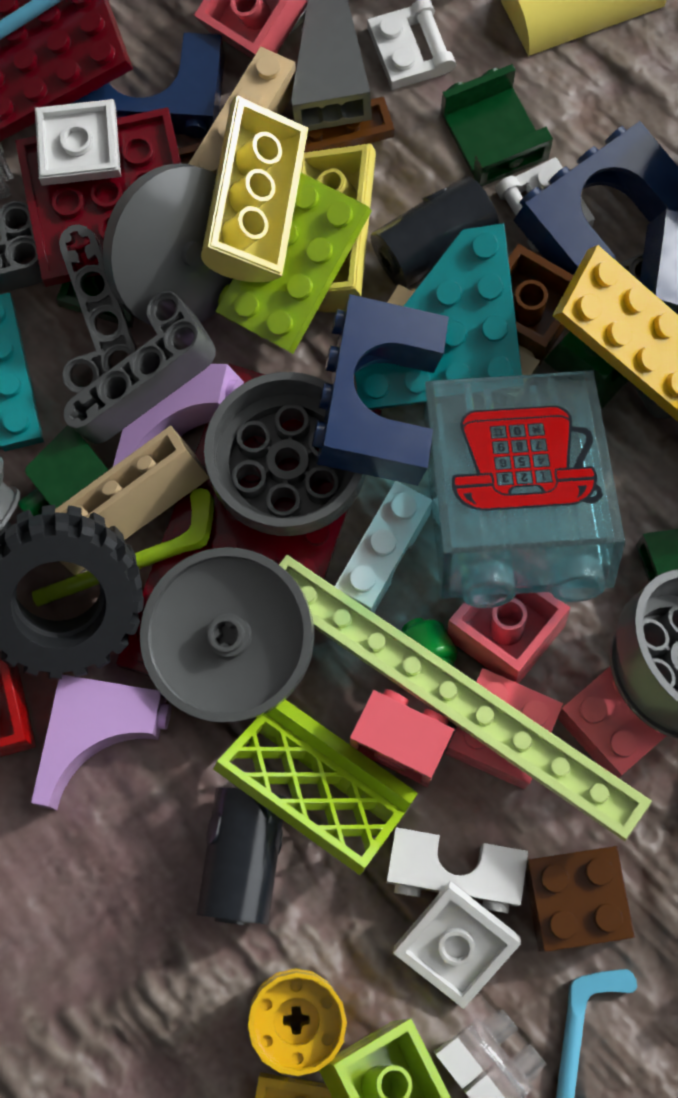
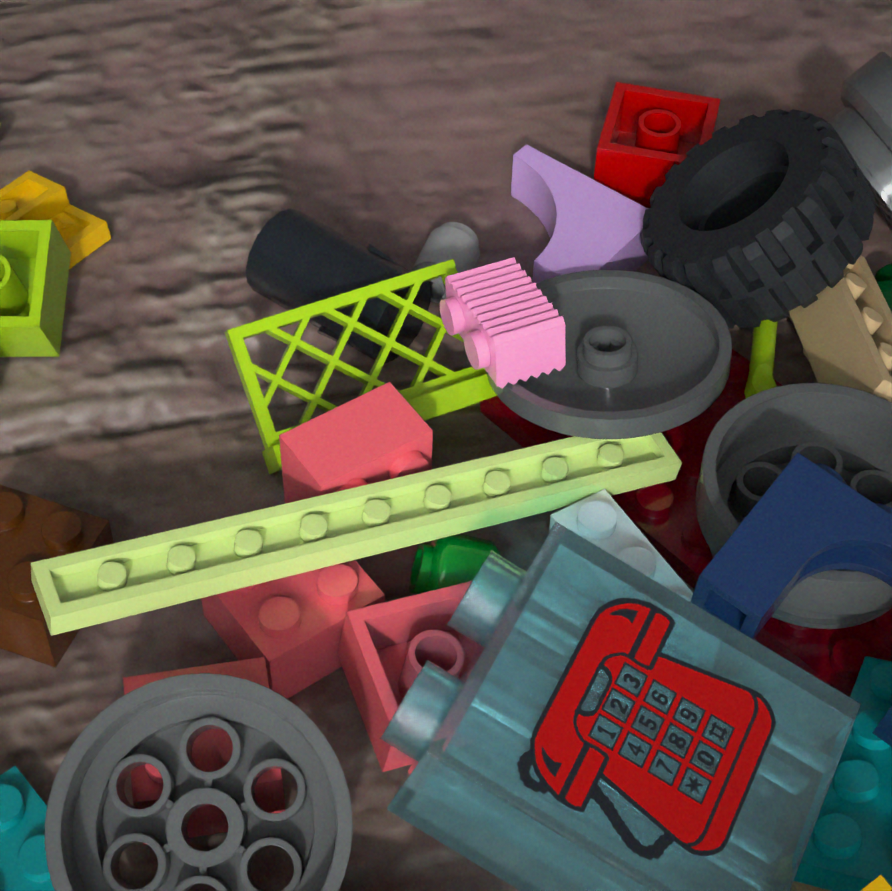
camera: 115 degrees right, 25 degrees down
yellow wheel [248,968,347,1076] -> none
white arch [386,827,528,914] -> none
white plate [393,881,521,1009] -> none
none -> light grey brick [411,222,480,304]
none -> bright pink brick [439,257,566,389]

